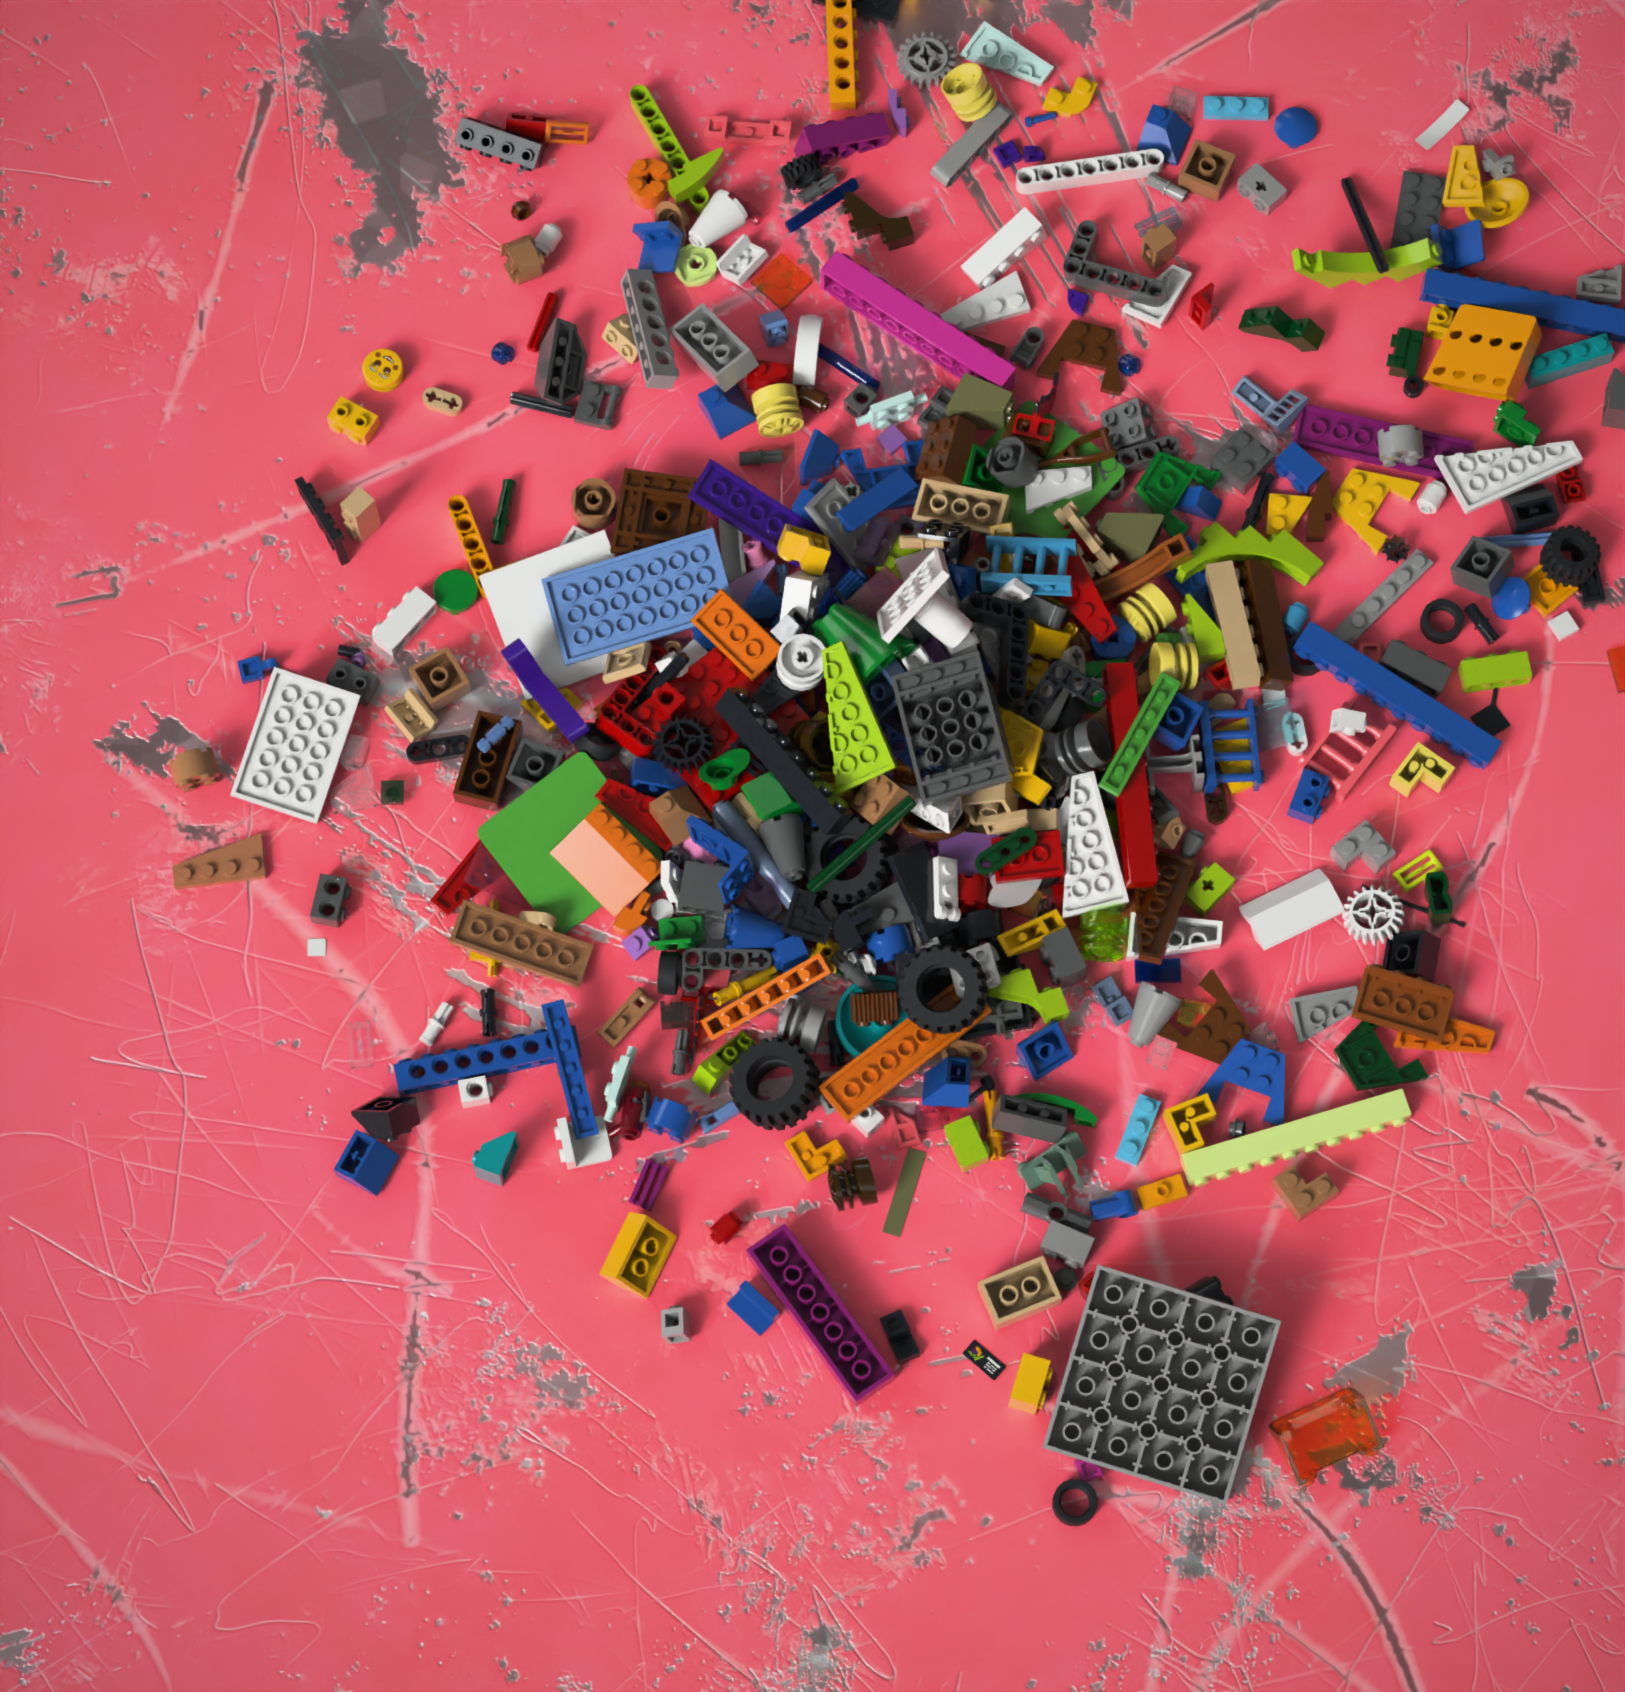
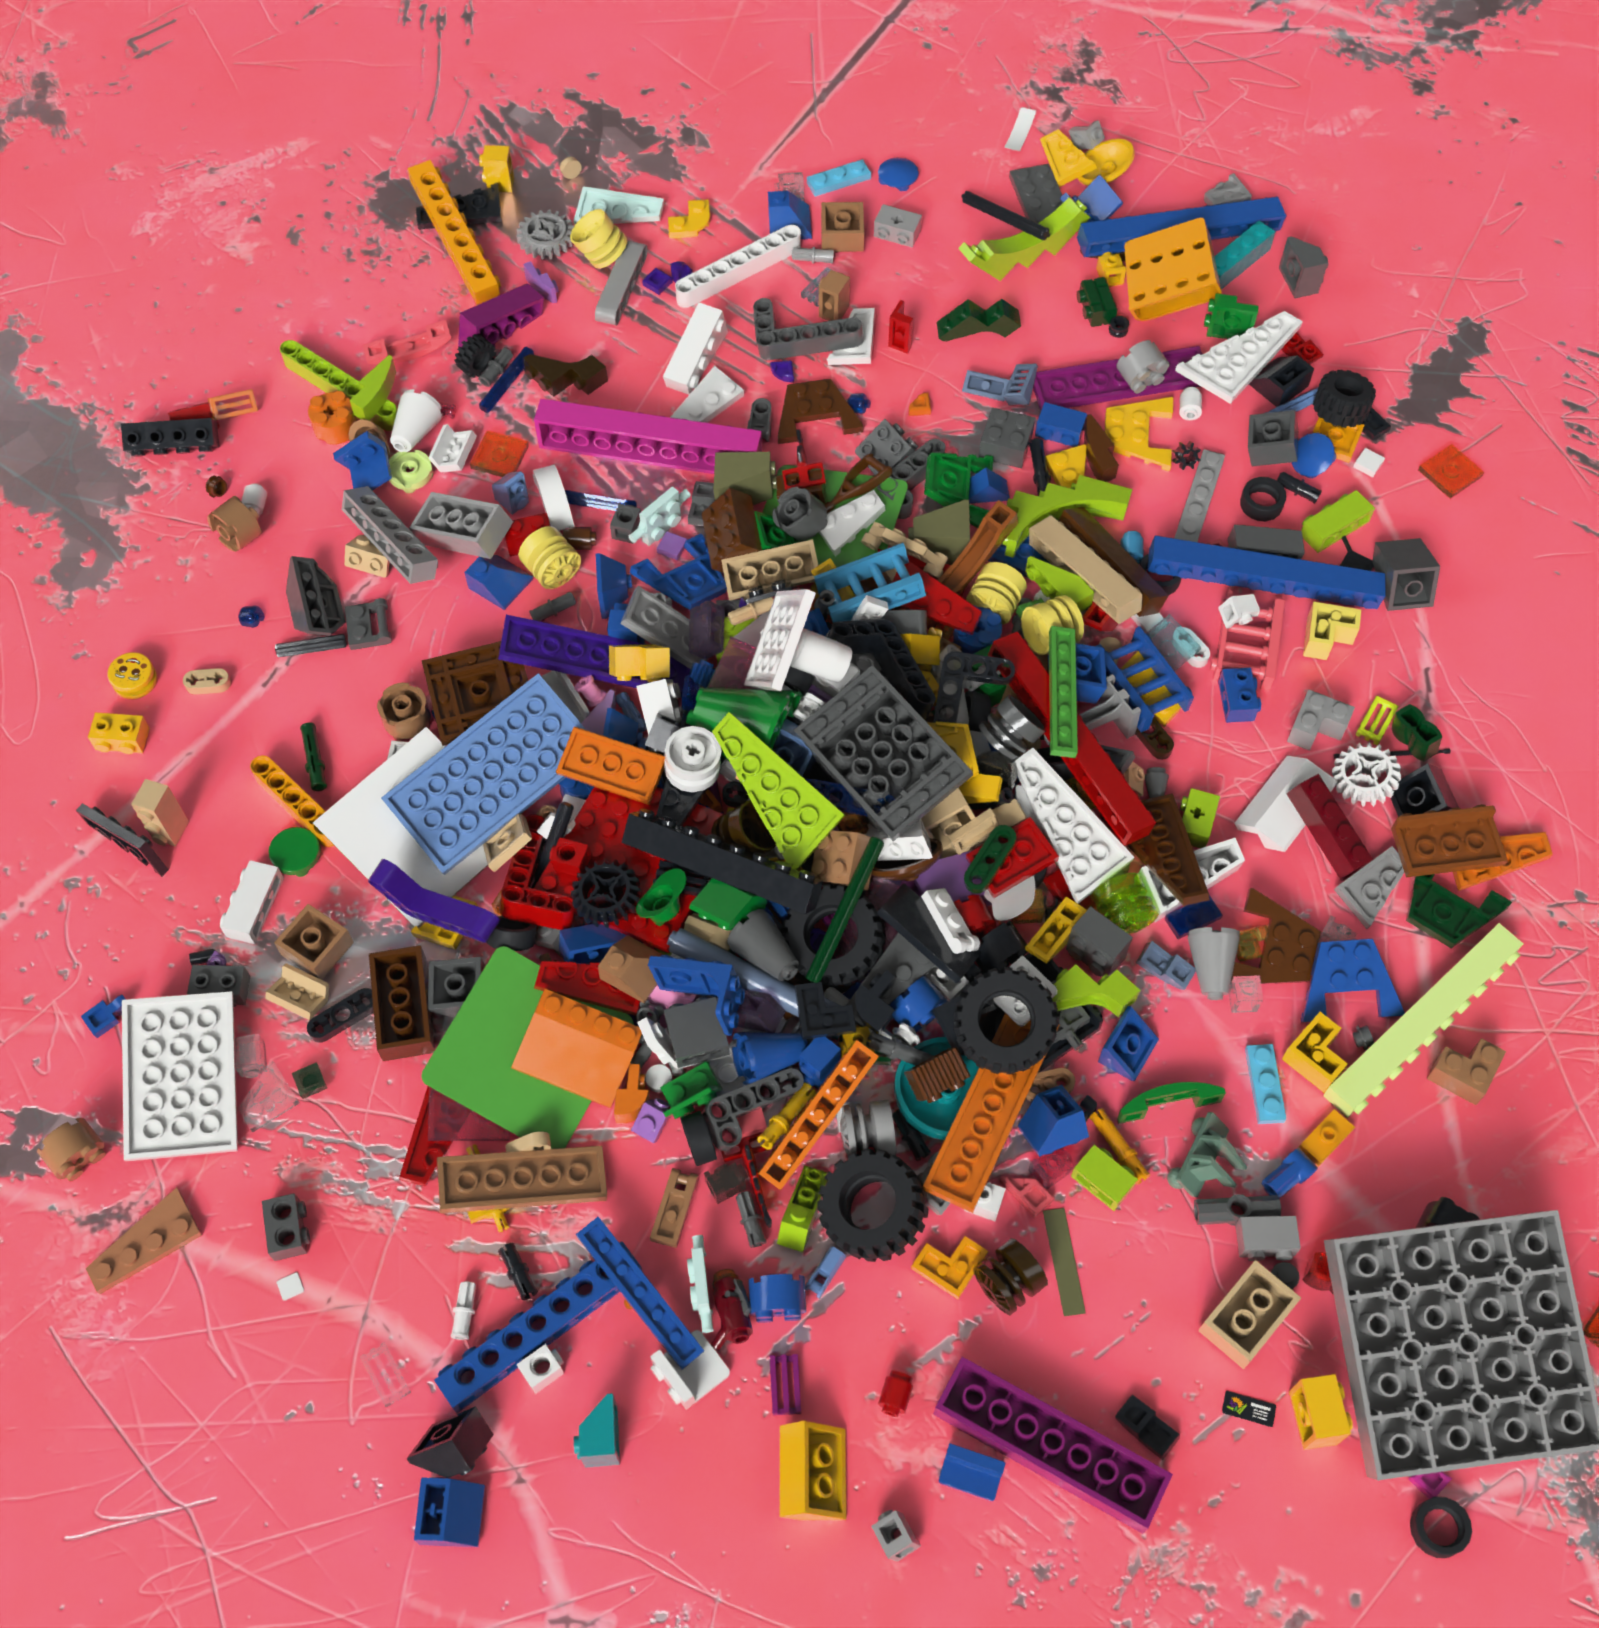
camera: 25 degrees left, 10 degrees down
medium blue axle [477,715,515,753] -> none
red axle [527,292,559,353] -> none
blue slope [835,468,917,532] -> none
dark grey brick [991,1094,1067,1143] -> none
blue piece [1025,112,1056,128] -> none
none -> orange tile [909,392,931,416]
none -> dark red brick [1286,773,1373,879]
none -> dark grey slope [1372,538,1440,611]

